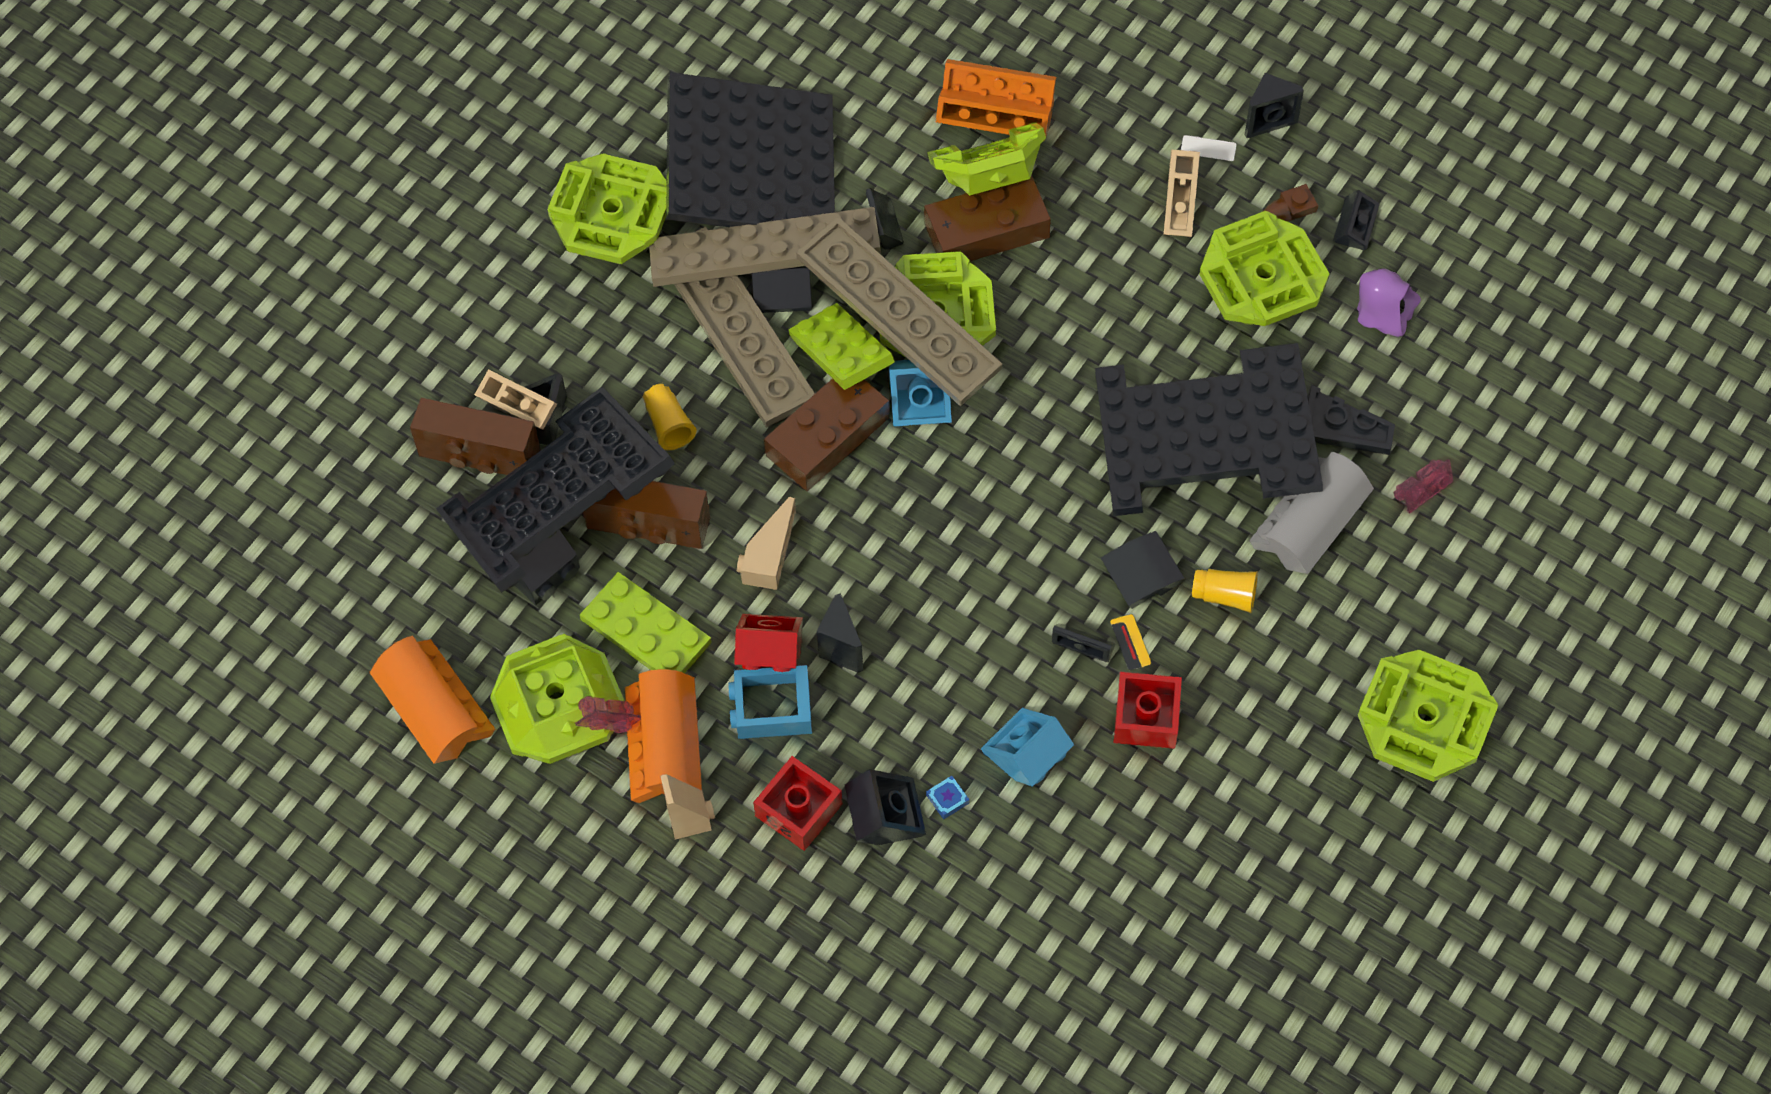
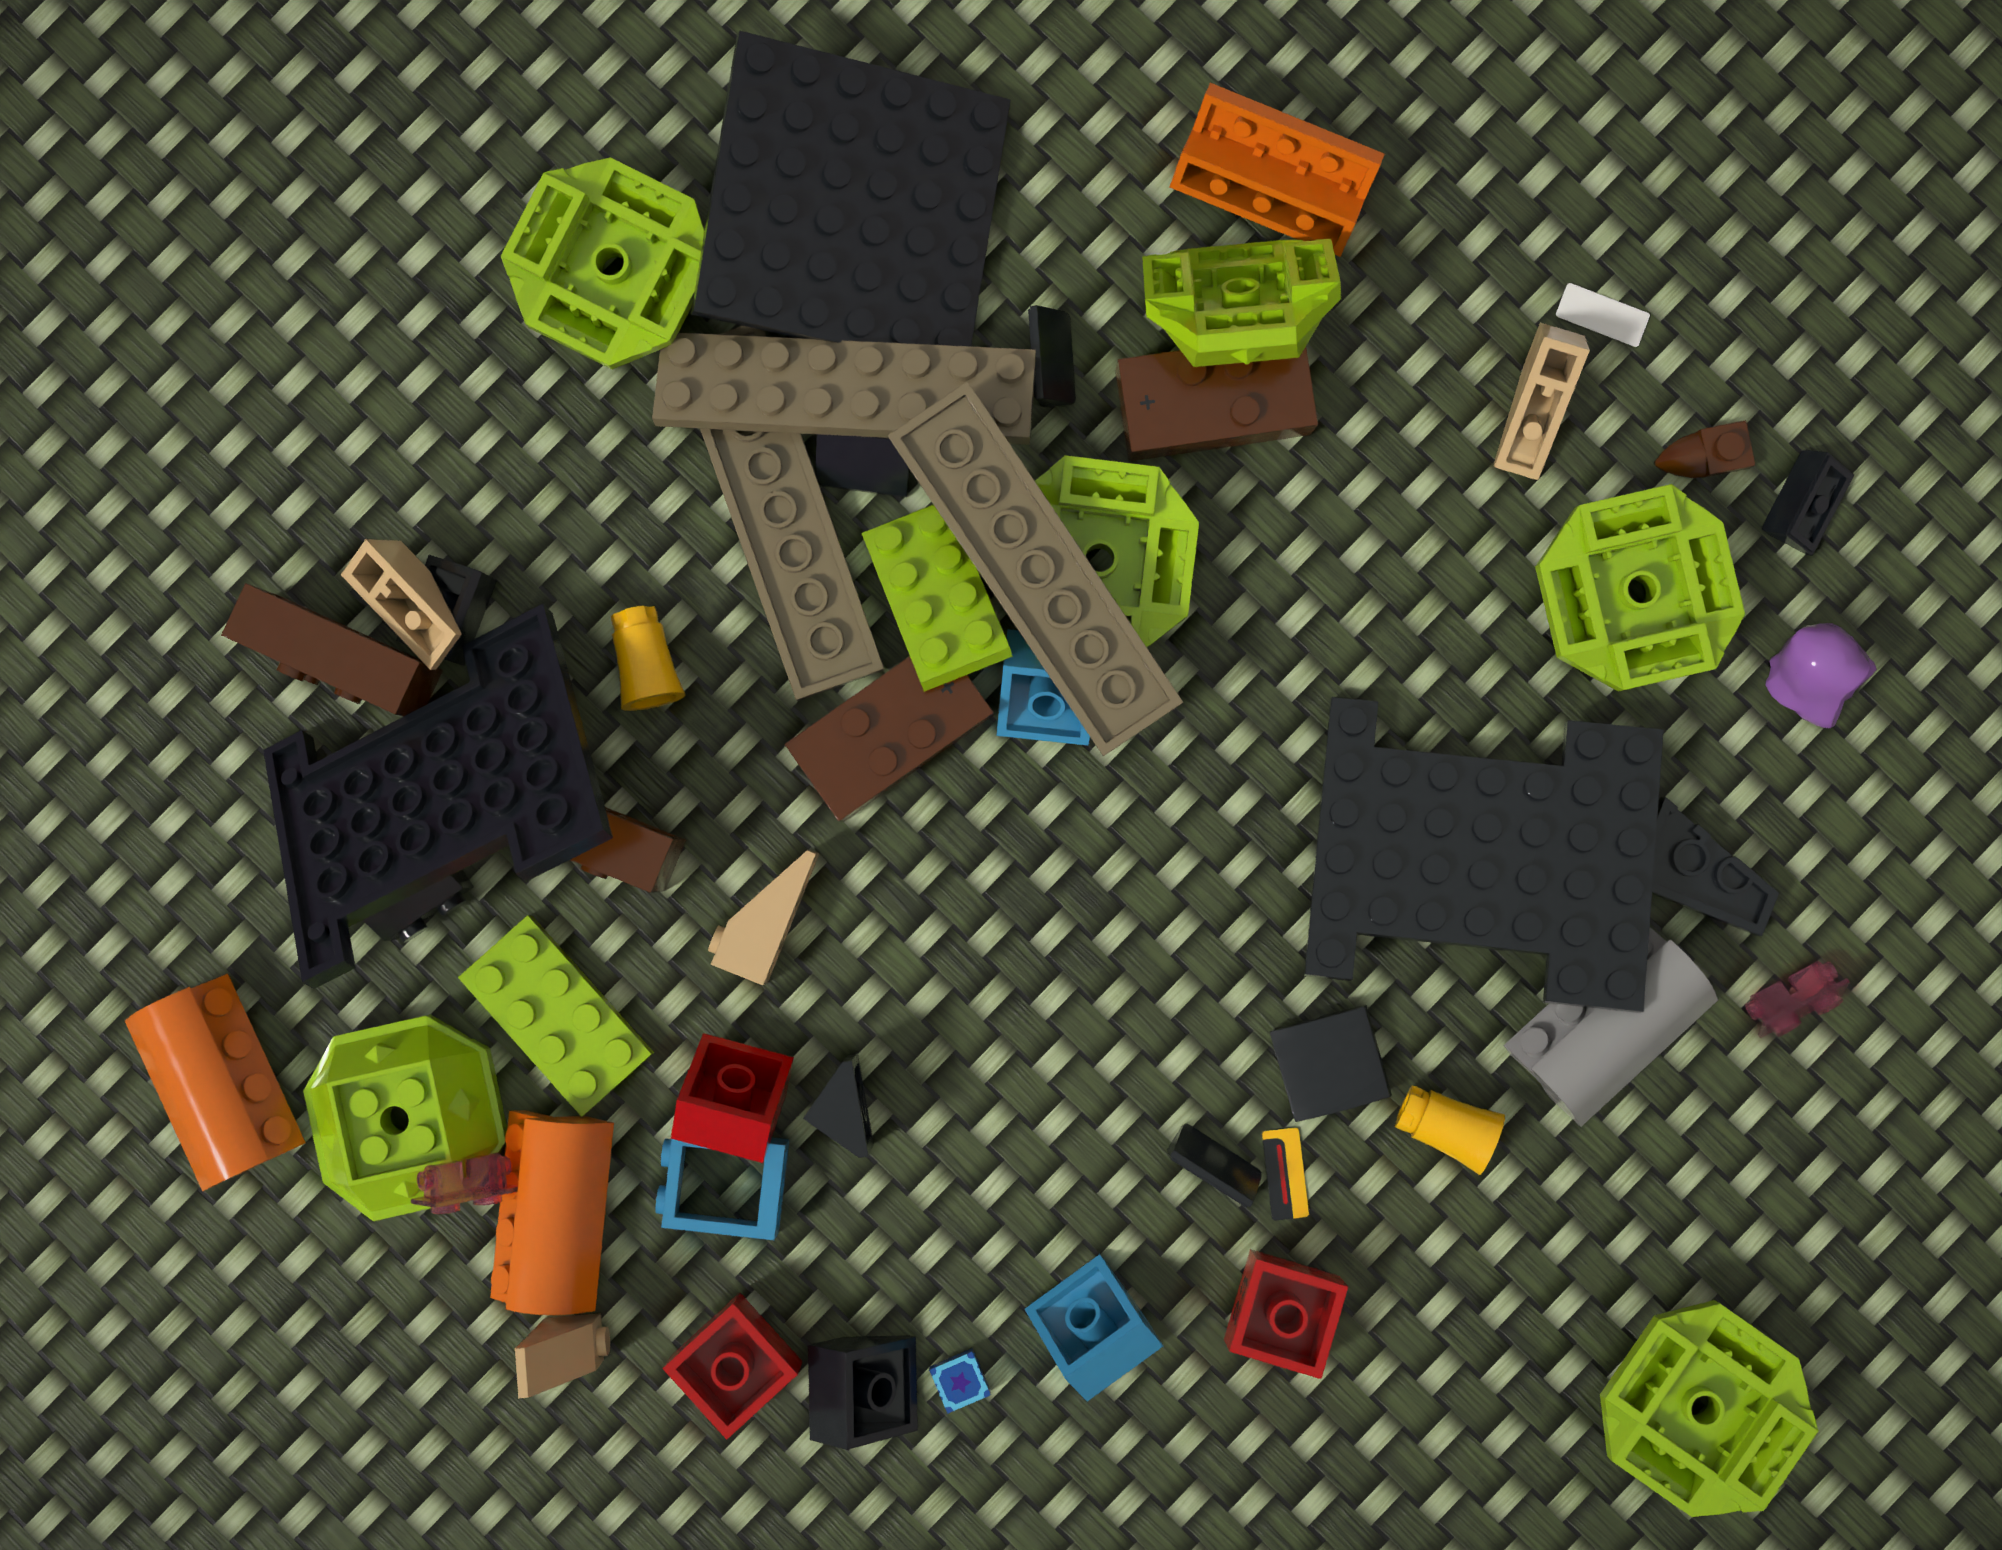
camera: 10 degrees right, 25 degrees up
black slope [1244,73,1304,139] -> none

